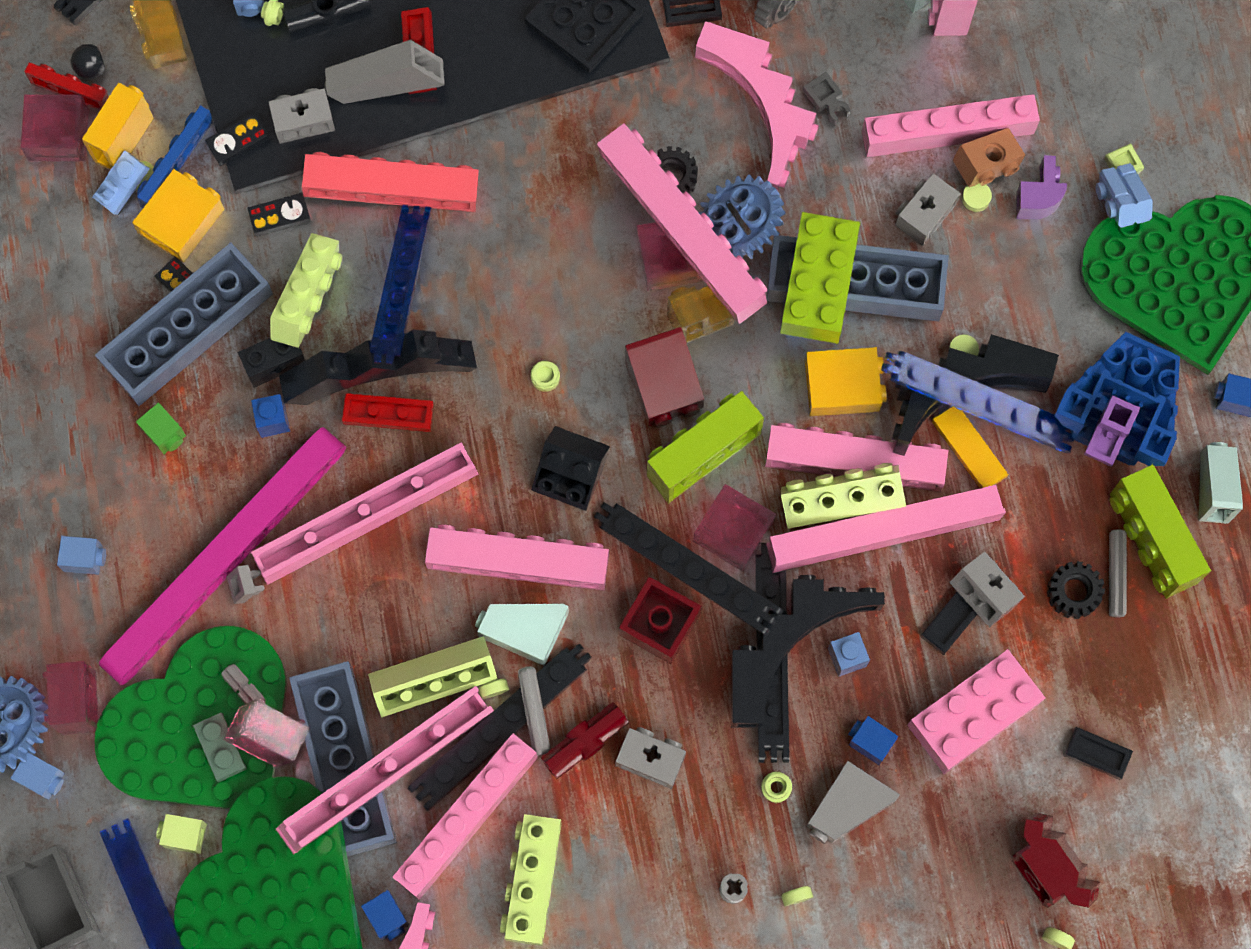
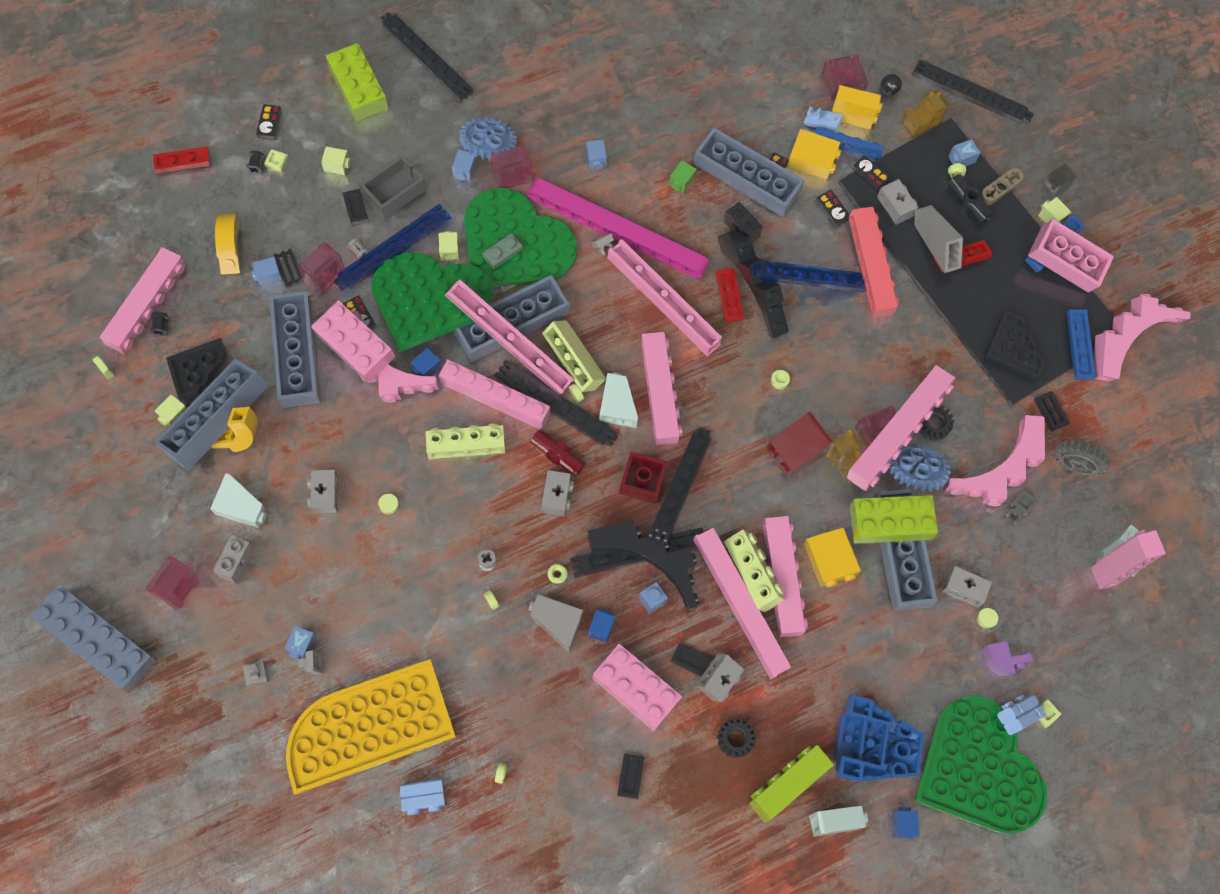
camera: 70 degrees right, 5 degrees down
red plate [24,62,109,110] -> none
light grey piece [221,664,266,711] -> none
clear pink container [223,698,310,768] -> none
blue brick [251,394,290,438] -> none
yellowish green brick [270,233,343,348] -> none
light grey axle [518,666,551,756] -> none
black slope [531,426,610,511] -> none
lime brick [647,391,764,504] -> none
clear pink container [693,484,776,572] -> none
bright pink brick [862,94,1040,157] -> none
clear blue hinge [881,351,1074,453] -> none
black arch [891,334,1059,456] -> none
yellow tile [932,404,1009,488] -> none
yellowish green tile [949,334,979,356] -> none
nougat brick [953,128,1025,188] -> none
dark red slope [1011,813,1100,908] -> none
medium lavender brick [1084,395,1140,466] -> none
light grey axle [1109,529,1127,618] -> none

